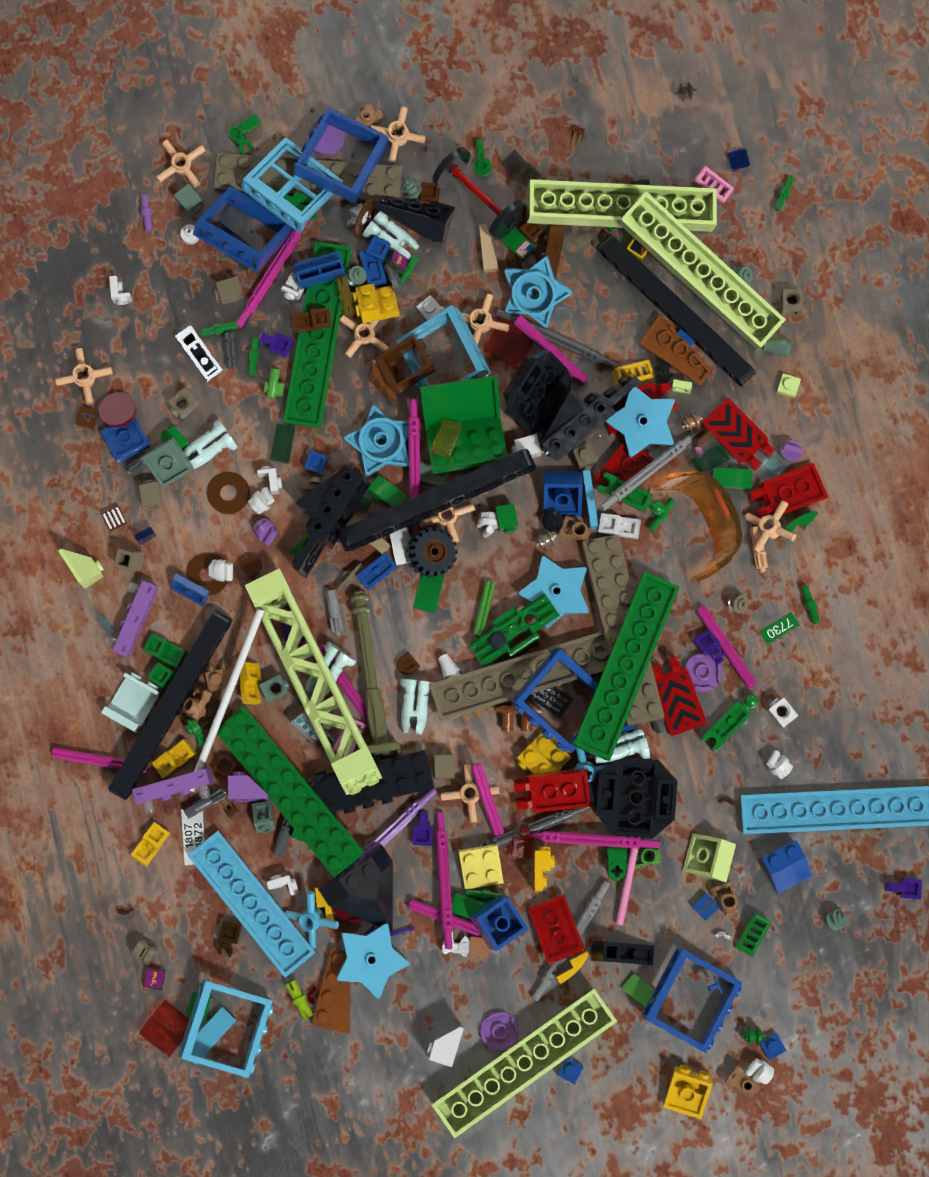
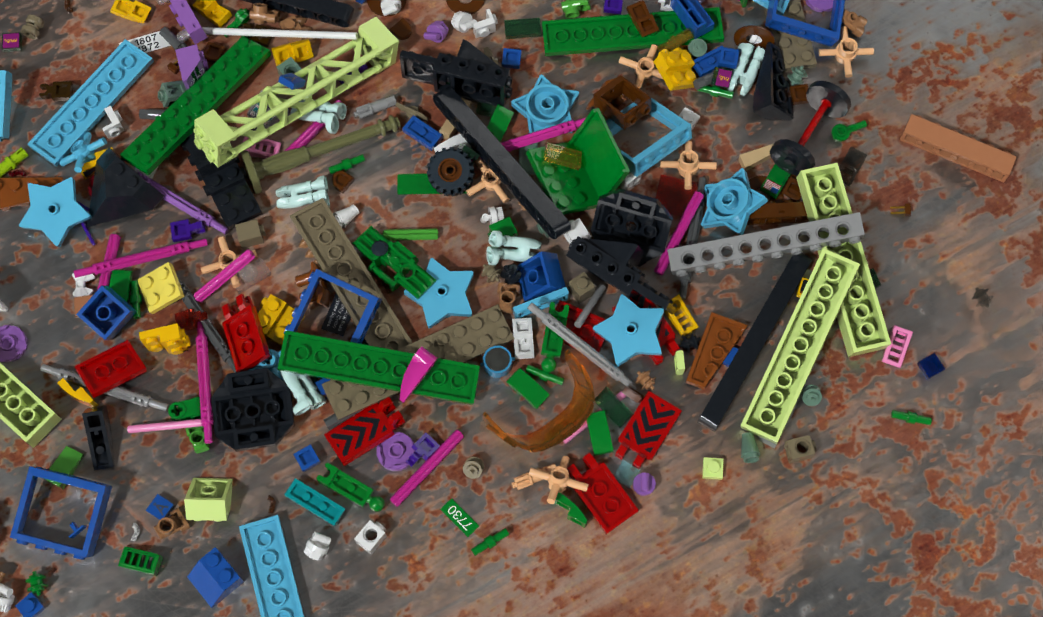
camera: 75 degrees right, 10 degrees down
none -> blue tile [278,73,306,90]
none -> teal plate [284,478,346,527]
none -> blue plate [293,444,321,472]
none -> green bar [328,154,365,174]
none -> dark pink piece [400,346,438,403]
none -> clear green tile [457,143,480,161]
none -> piece [480,346,515,378]
none -> light aqua piece [486,231,542,265]
none -> green slope [506,368,550,409]
none -> light grey bar [574,284,606,328]
none -> light grey brick [667,212,865,277]
none -> nougat brick [900,114,1017,183]

